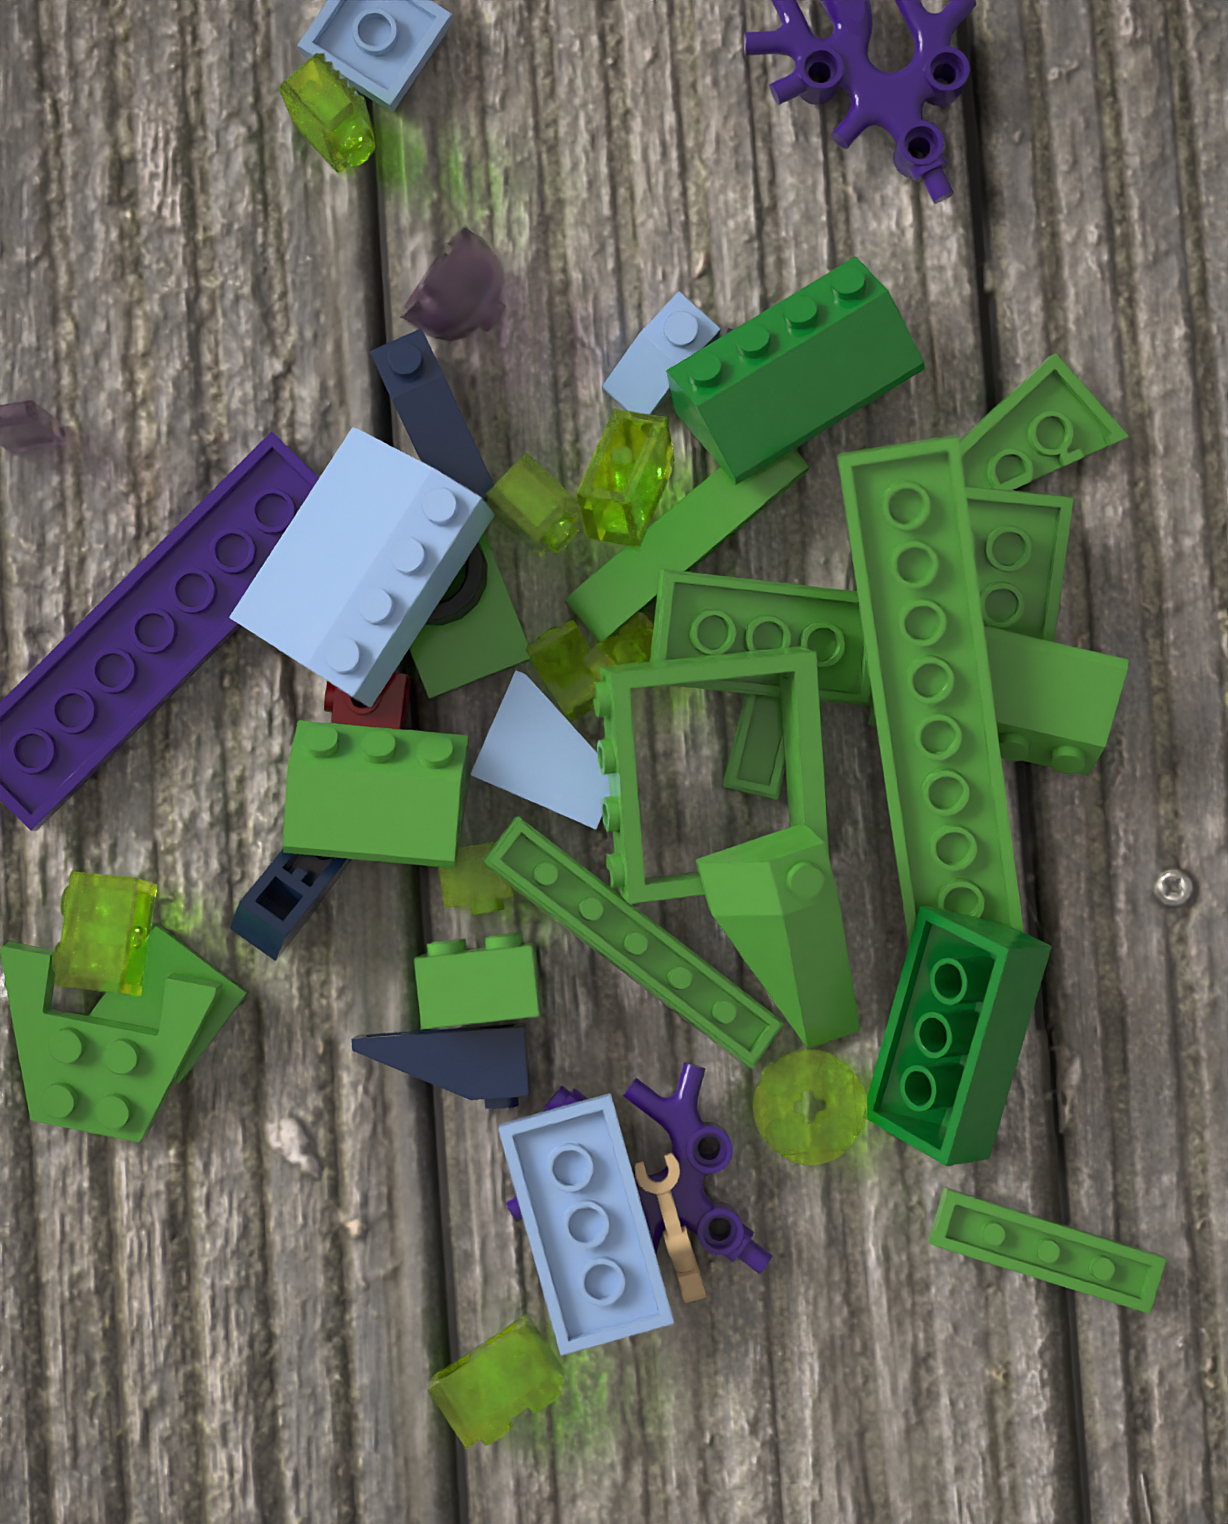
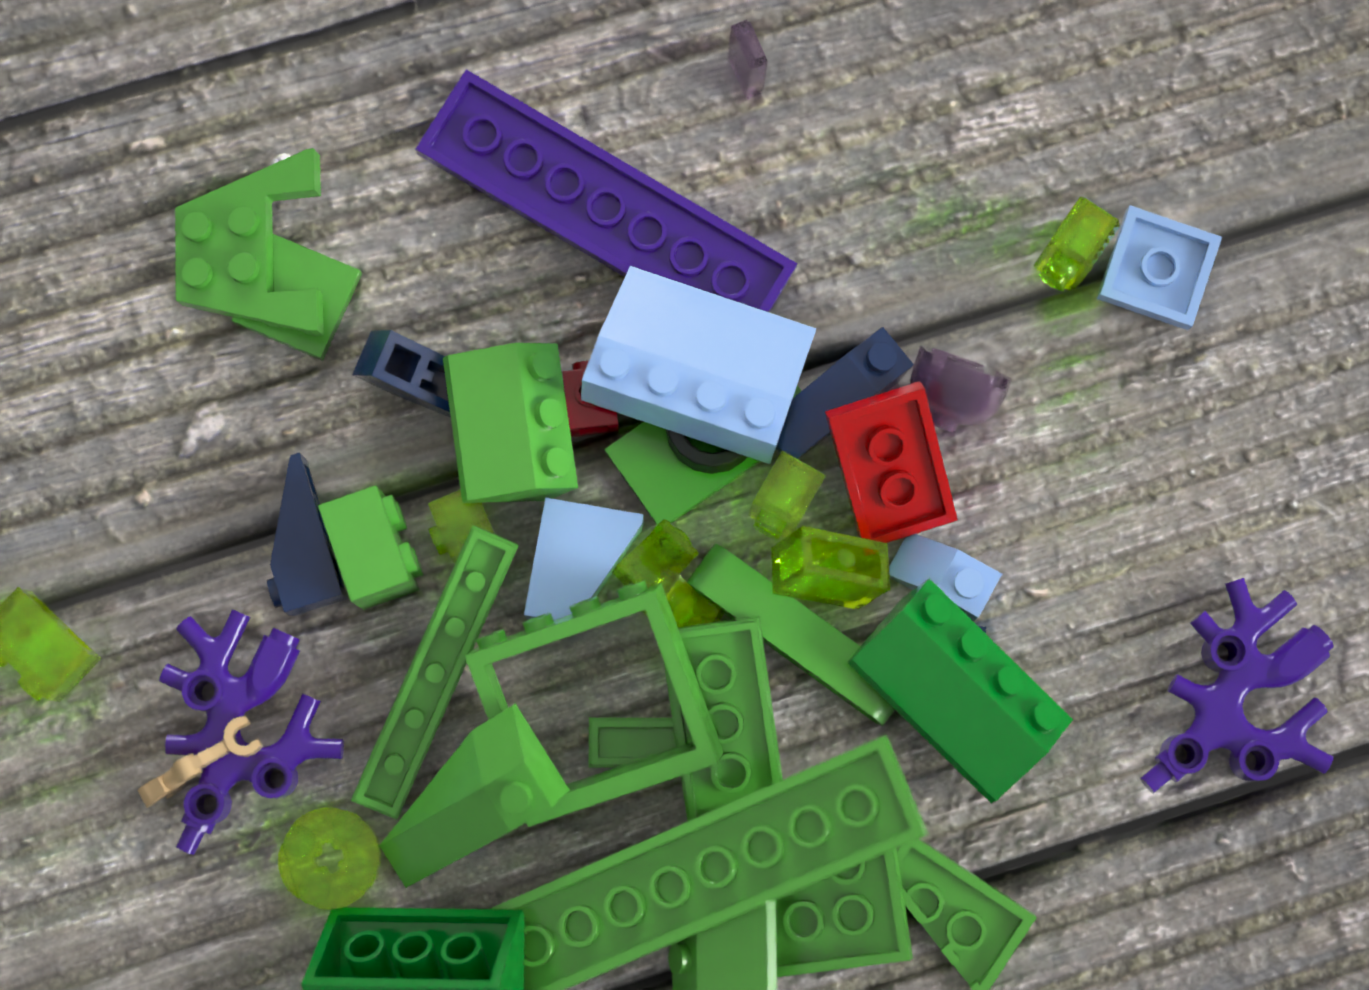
camera: 75 degrees right, 5 degrees down
clear neon green brick [52,871,157,997] -> none
light blue plate [498,1093,674,1355] -> none
none -> red plate [825,381,958,550]

